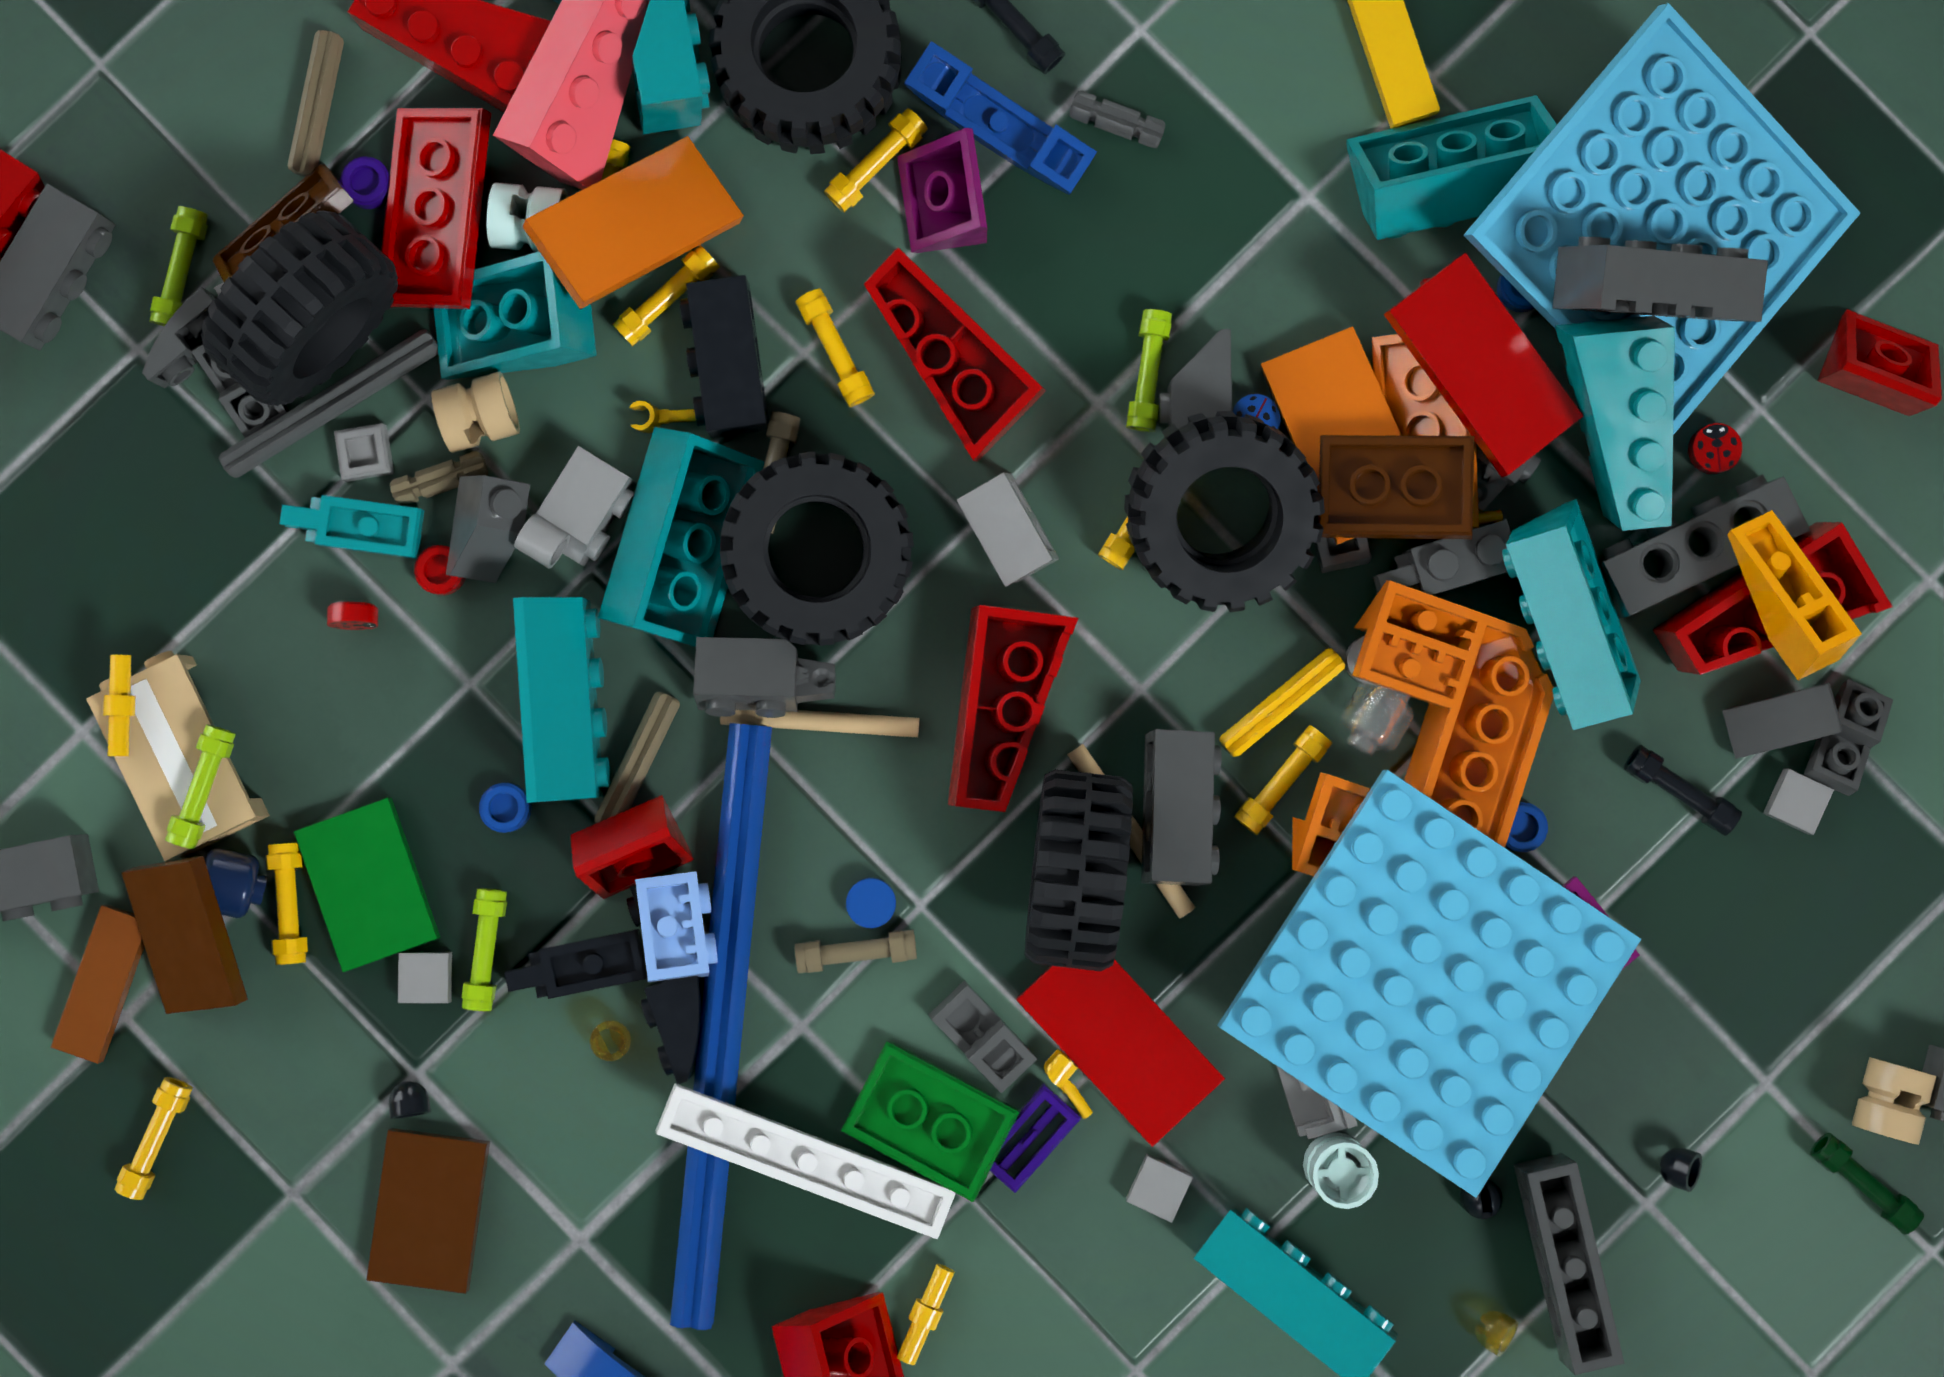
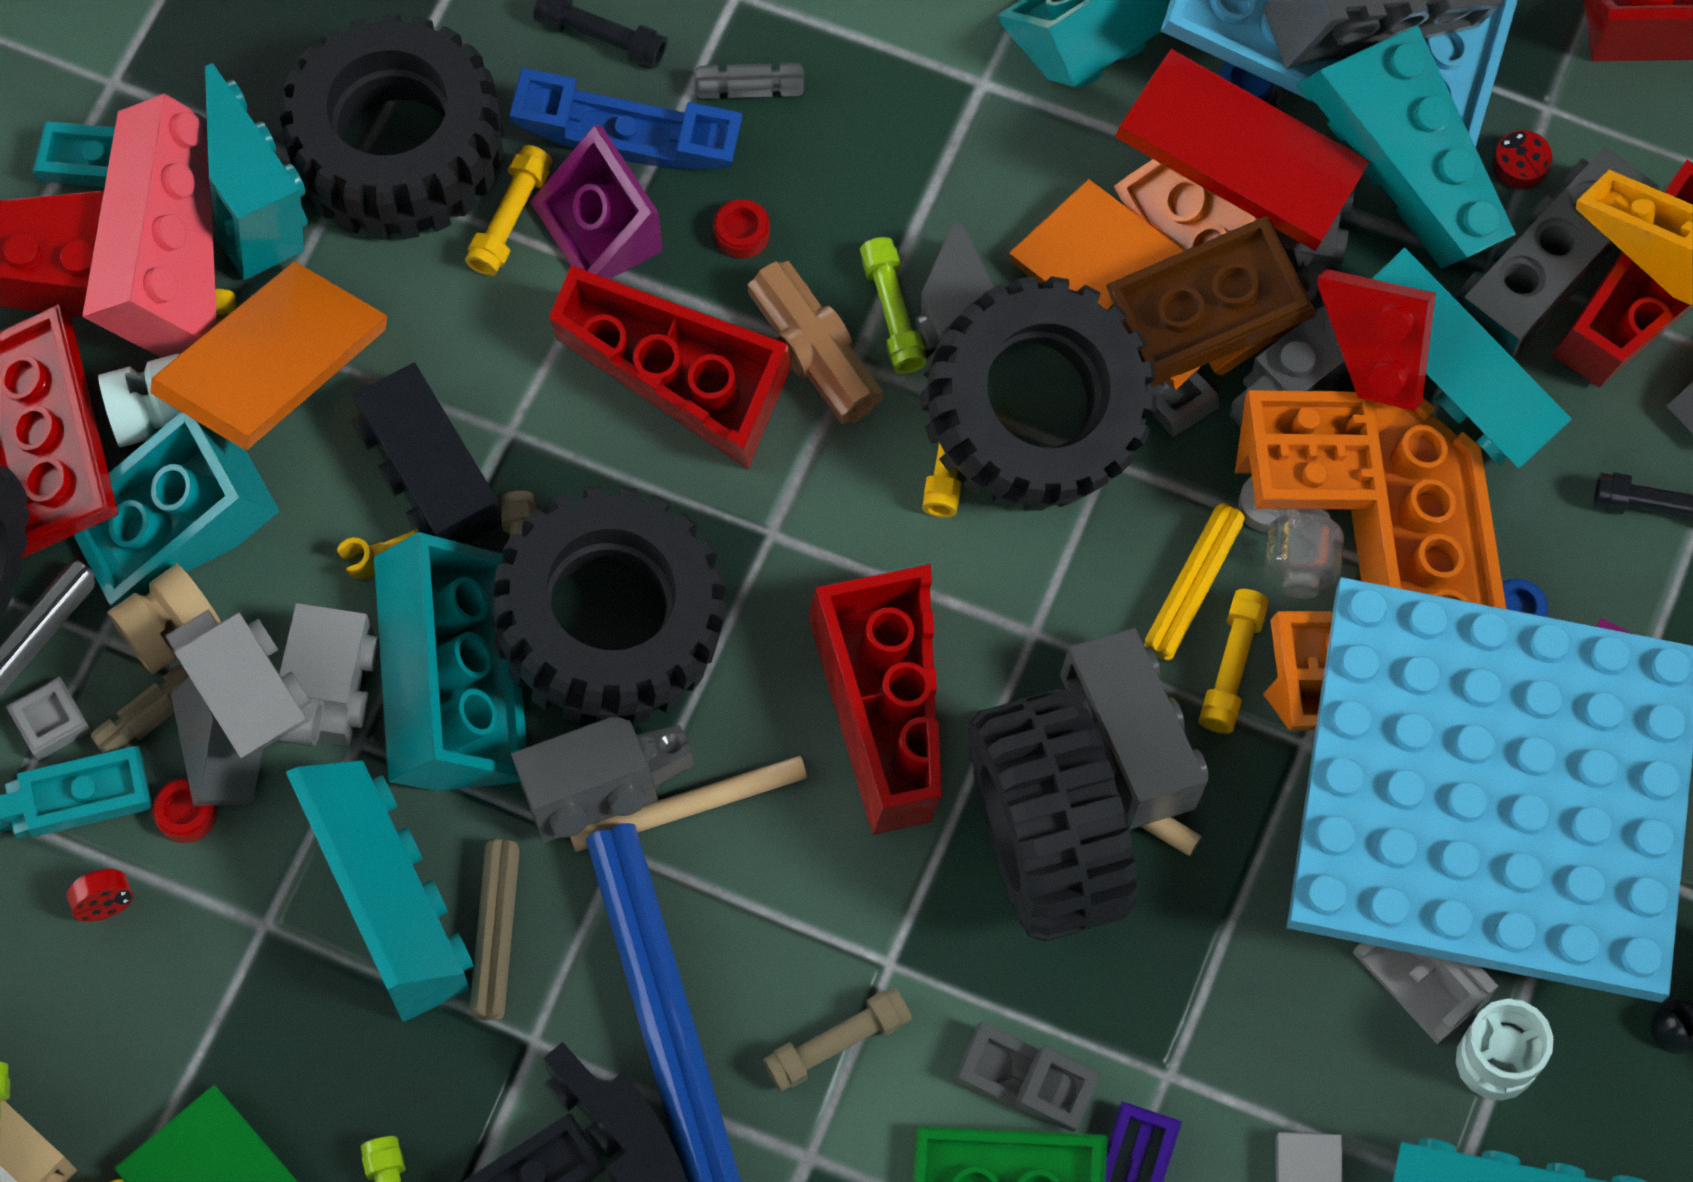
camera: 20 degrees left, 20 degrees down
blue tile [479,783,532,833] -> none
red slope [571,795,694,899] -> none
yellow bar [612,245,720,347] -> none
light blue bracket [635,871,718,982] -> none
yellow bar [795,288,875,407] -> none
blue tile [846,878,896,928] -> none
light grey hinge [957,472,1059,587] -> none
red tile [1016,959,1225,1147] -> none
yellow hand [1044,1049,1093,1119] -> none
none -> light grey hinge [166,609,311,761]
none -> red tile [713,199,770,259]
none -> medium nougat piece [747,261,883,425]
none -> red wing [1317,269,1436,411]

